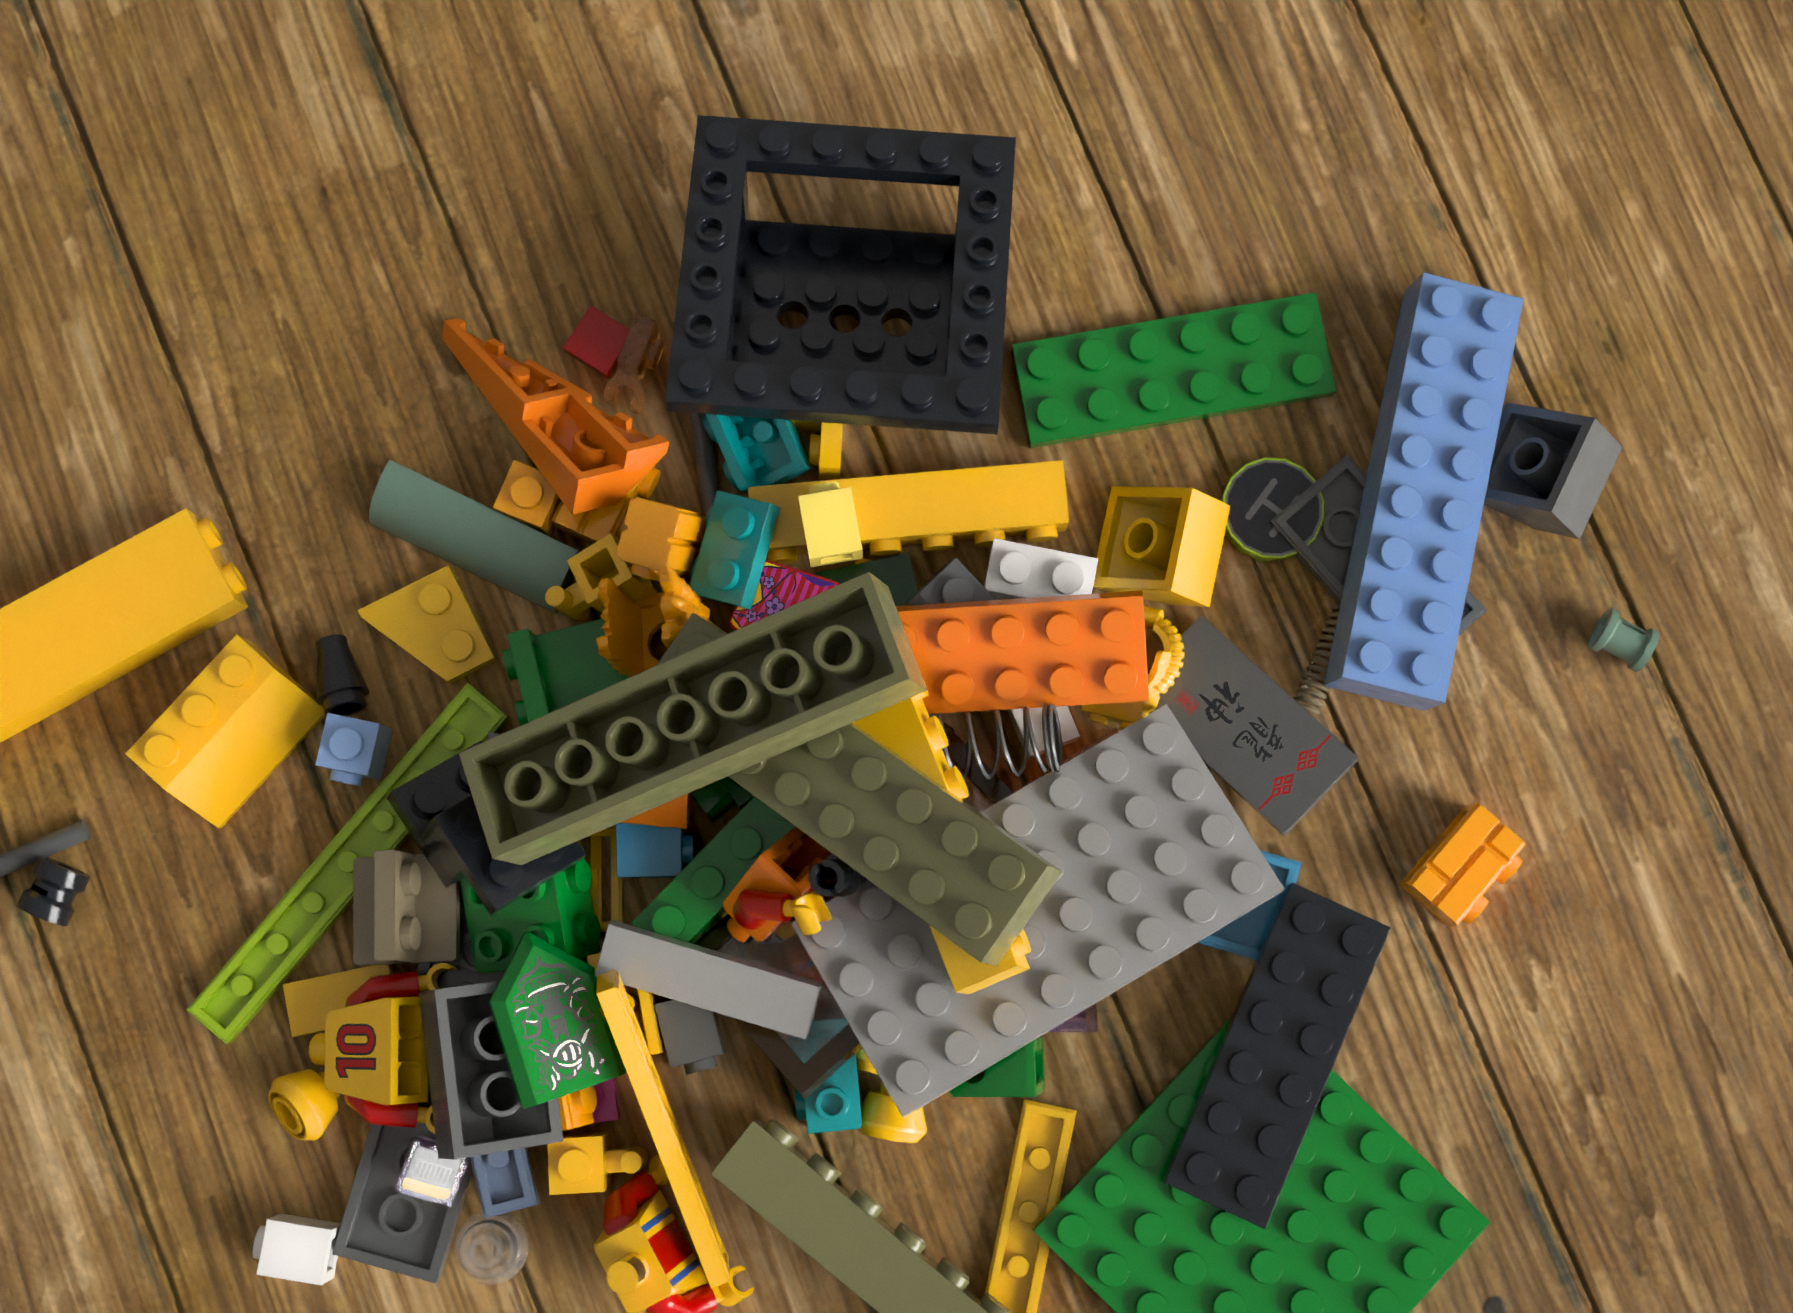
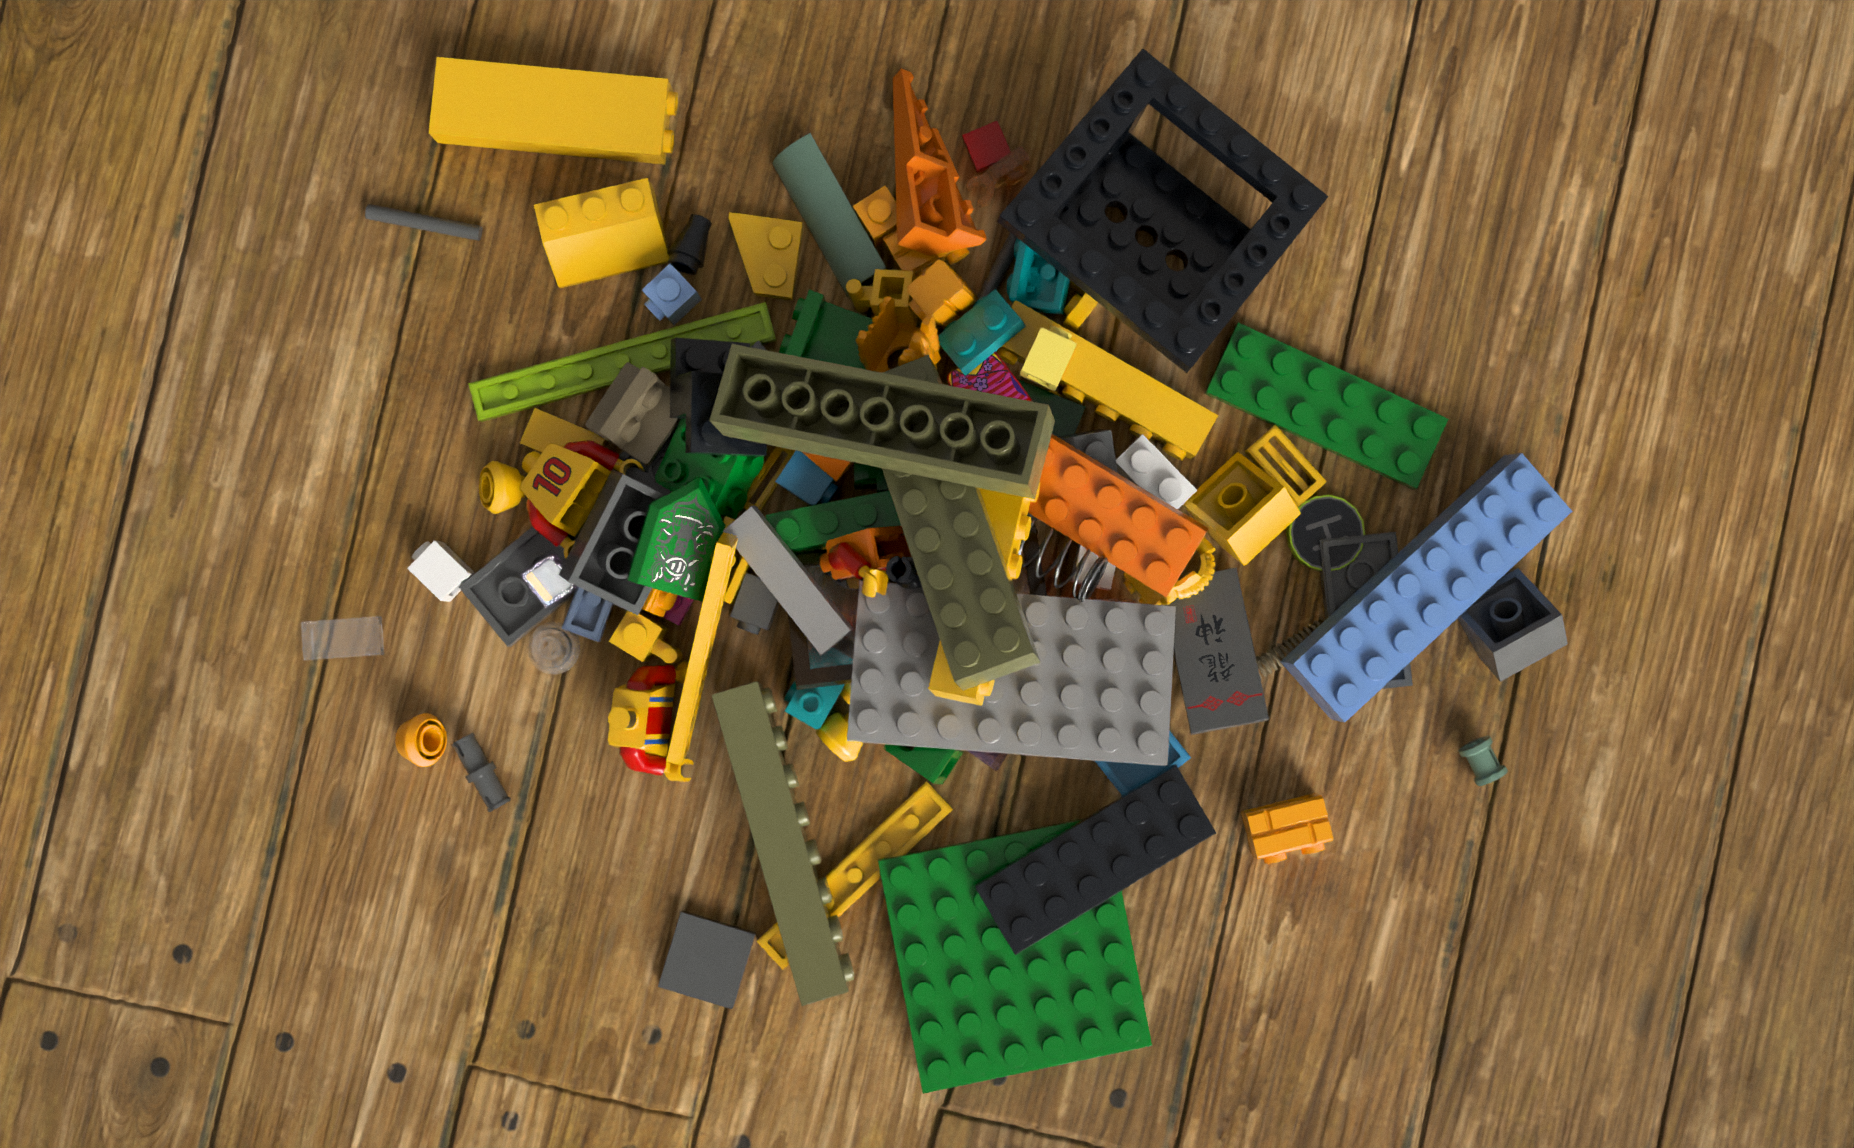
camera: 35 degrees right, 5 degrees up
black wheel [16,856,90,926] -> none
none -> yellow tile [1245,424,1327,508]

